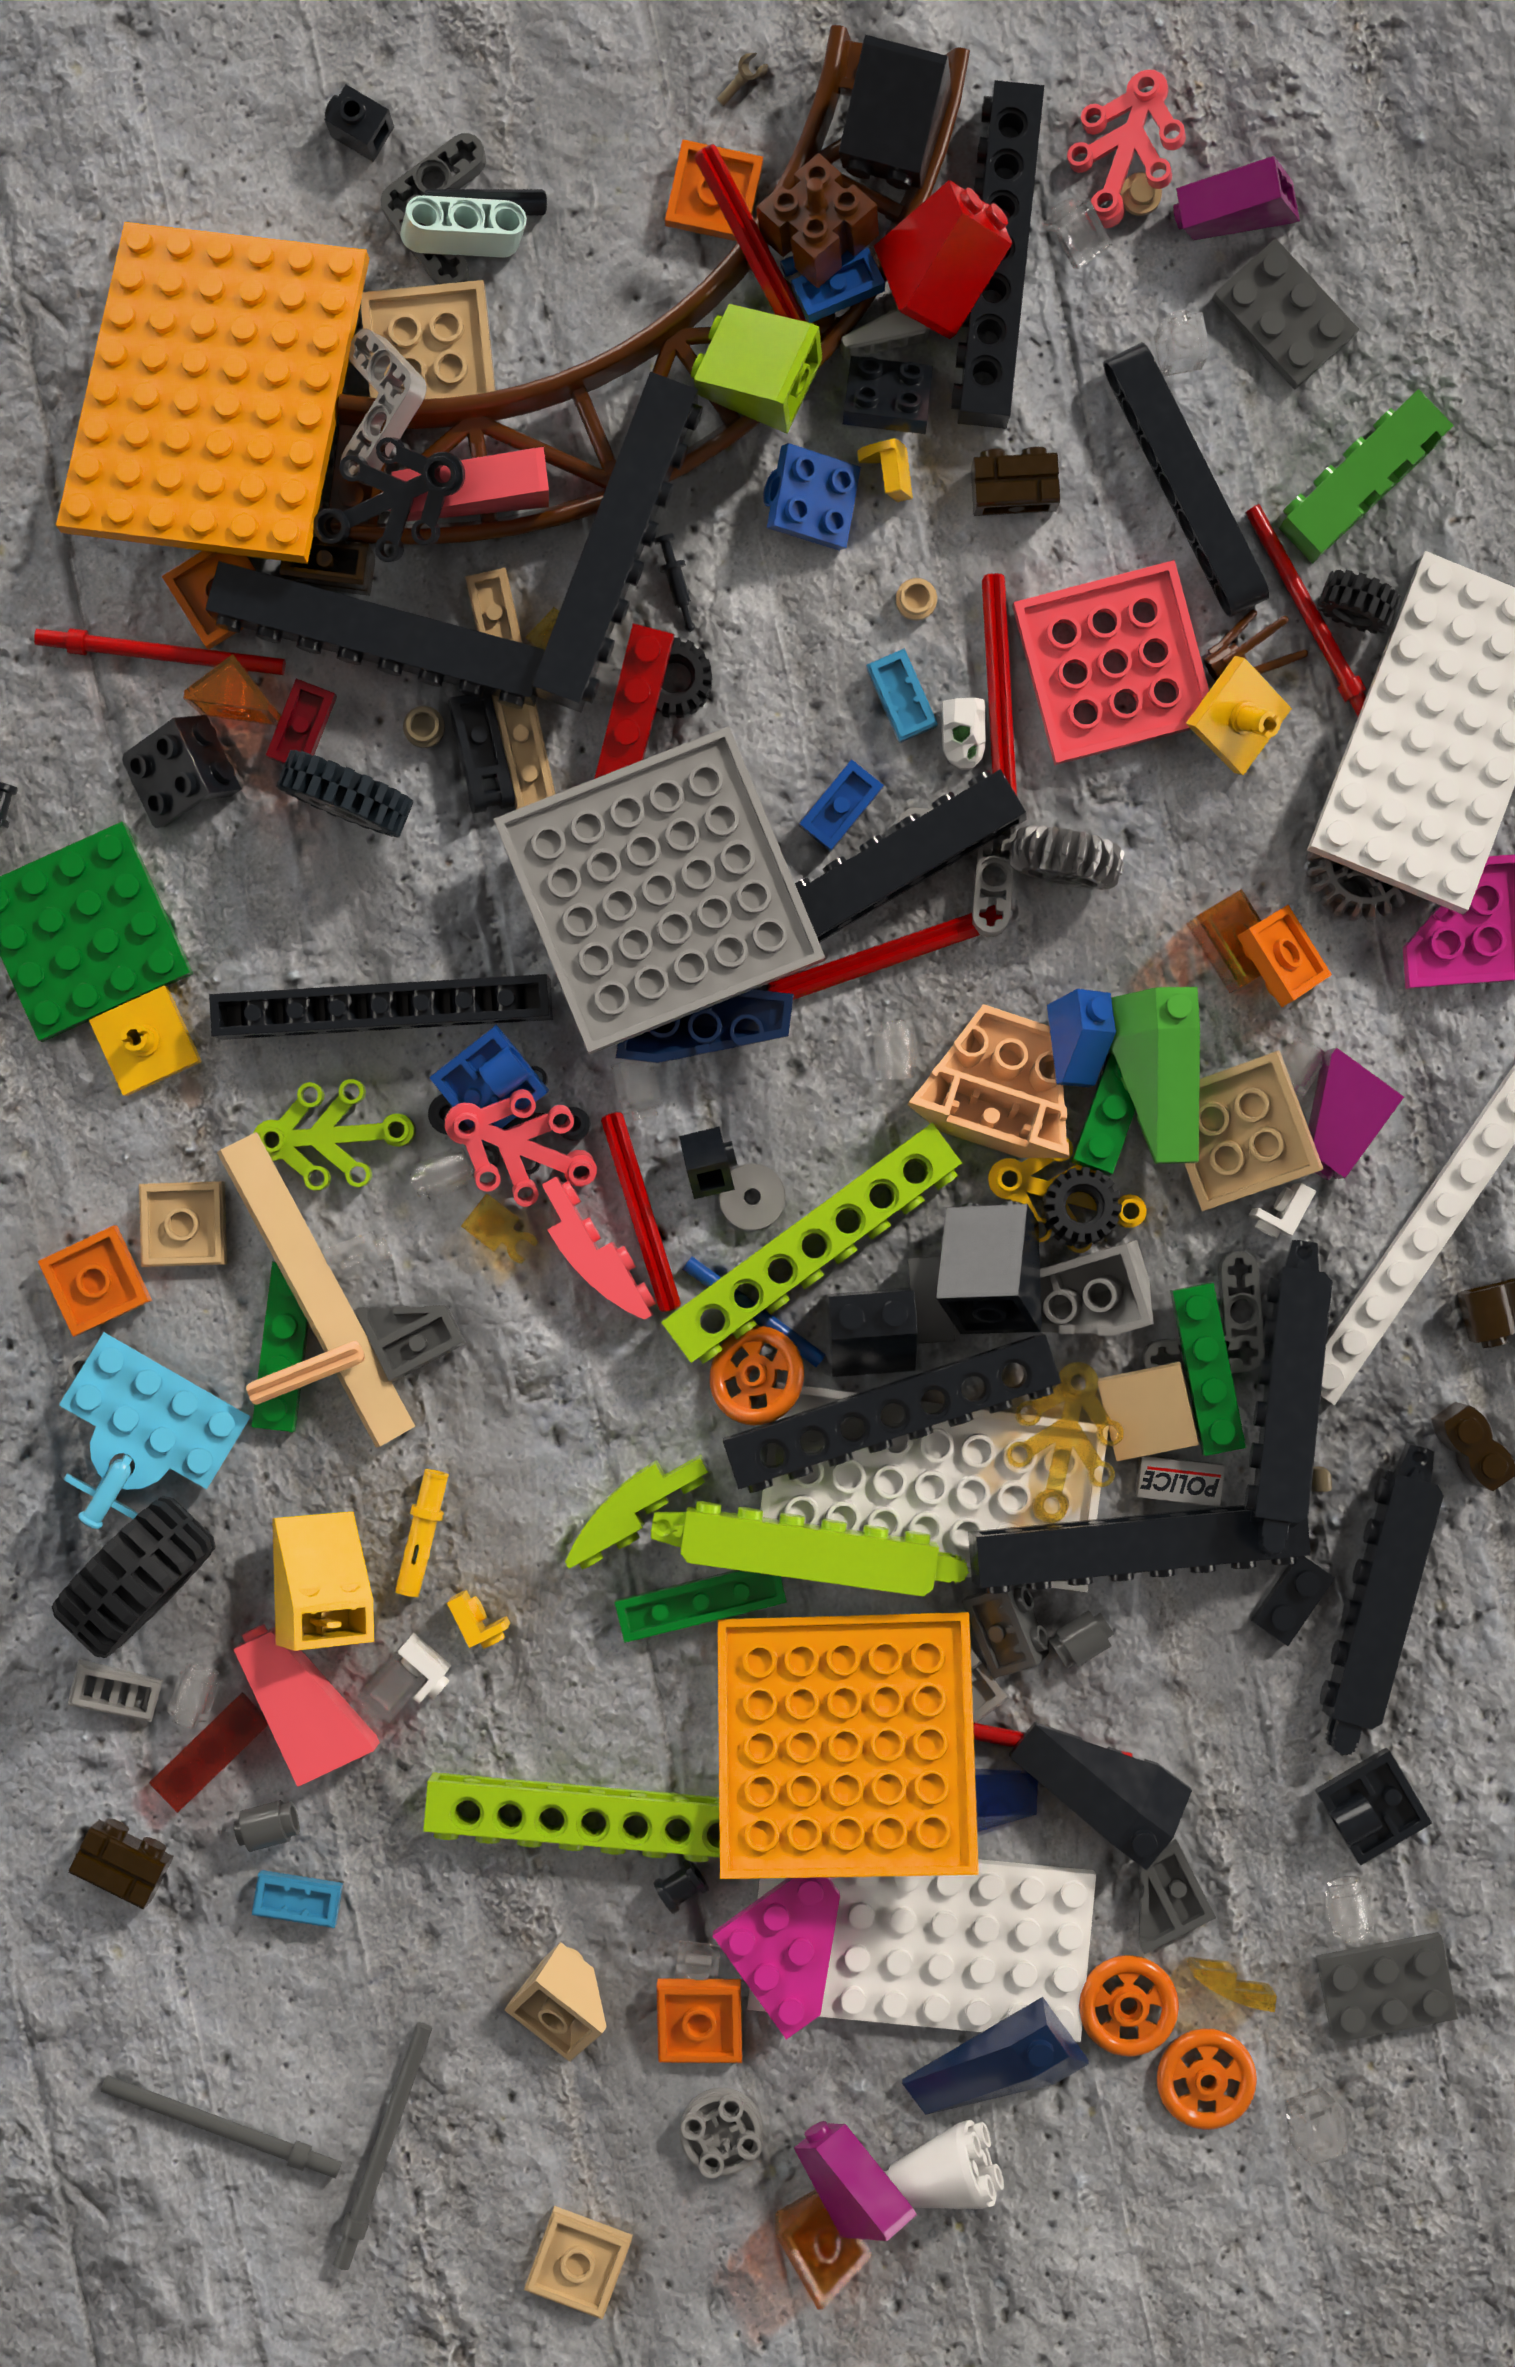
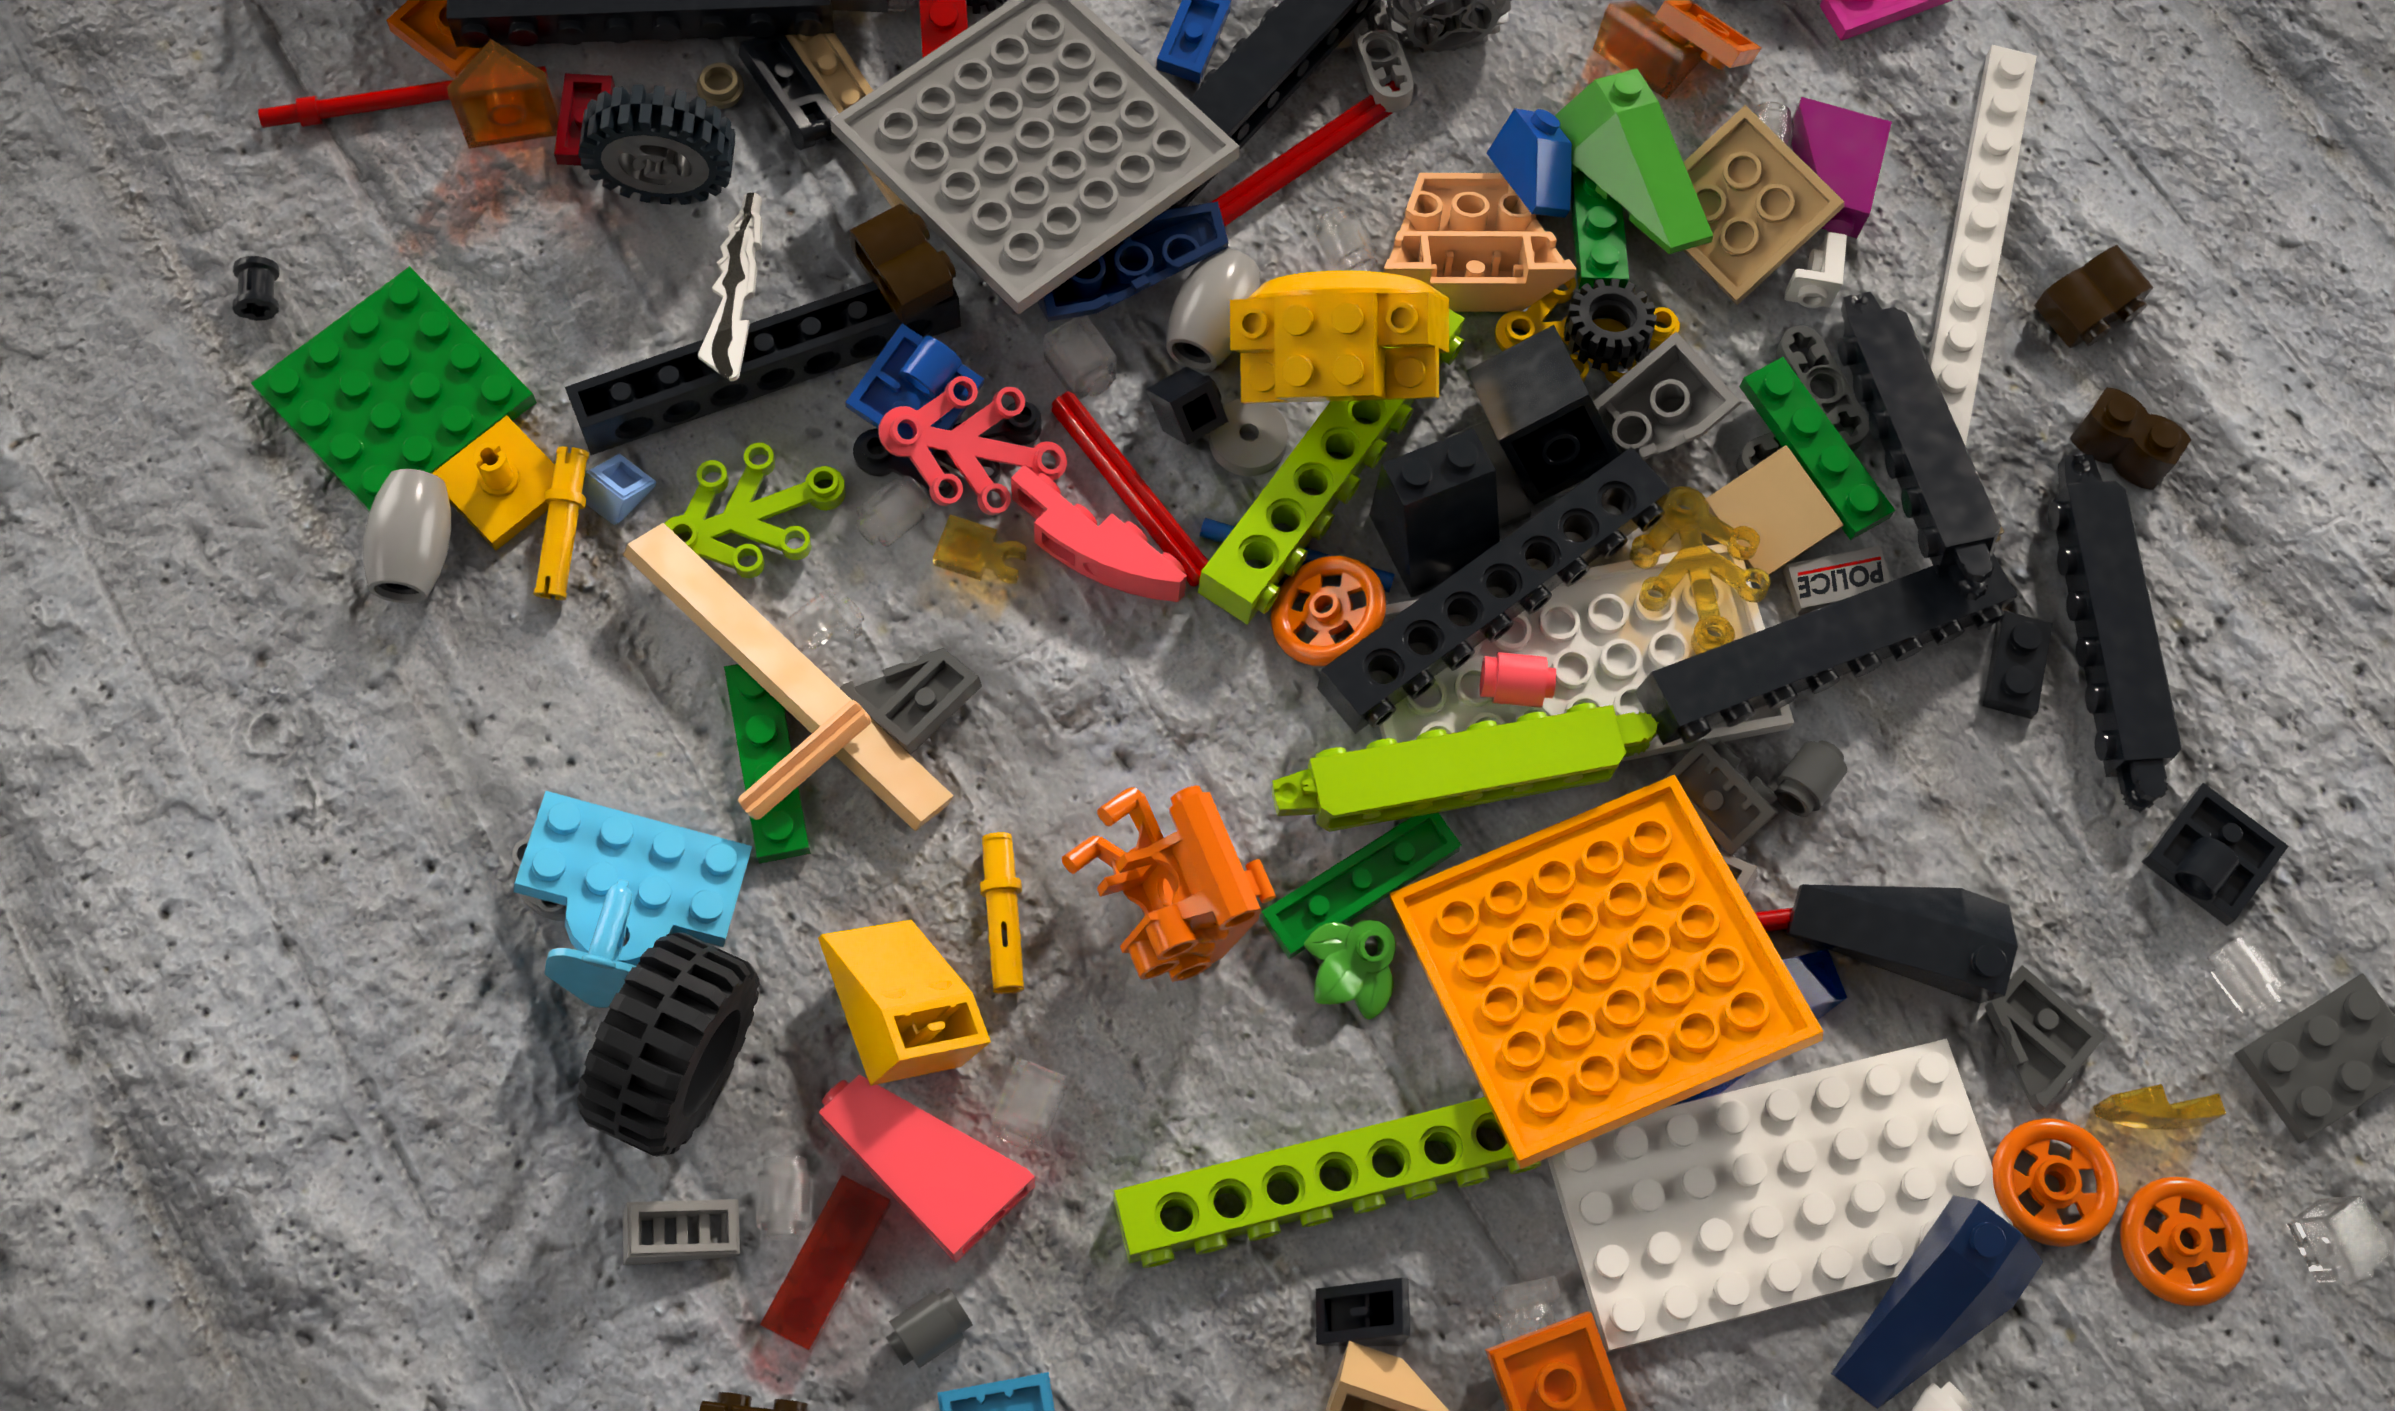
camera: 30 degrees left, 20 degrees down
orange plate [38,1225,152,1337] -> none
black bracket [122,715,242,828] -> none
tan tile [139,1181,227,1267] -> none
white bracket [398,1633,451,1704] -> none
yellow bracket [447,1589,511,1649] -> none
lime slope [565,1454,709,1570] -> none
black bush [653,1860,709,1914] -> none
dark pink plate [713,1878,840,2040] -> none
none -> light grey piece [363,469,451,604]
none -> yellow pin [533,446,589,600]
none -> light blue slope [582,453,656,525]
none -> white sword [698,192,763,381]
none -> dark brown brick [849,203,956,322]
none -> orange piece [1062,785,1276,982]
none -> light grey piece [1167,248,1260,373]
none -> yellow piece [1230,271,1449,404]
none -> bright green plate [1304,920,1396,1019]
none -> black slope [1316,1277,1410,1346]
none -> coral brick [1480,652,1556,708]

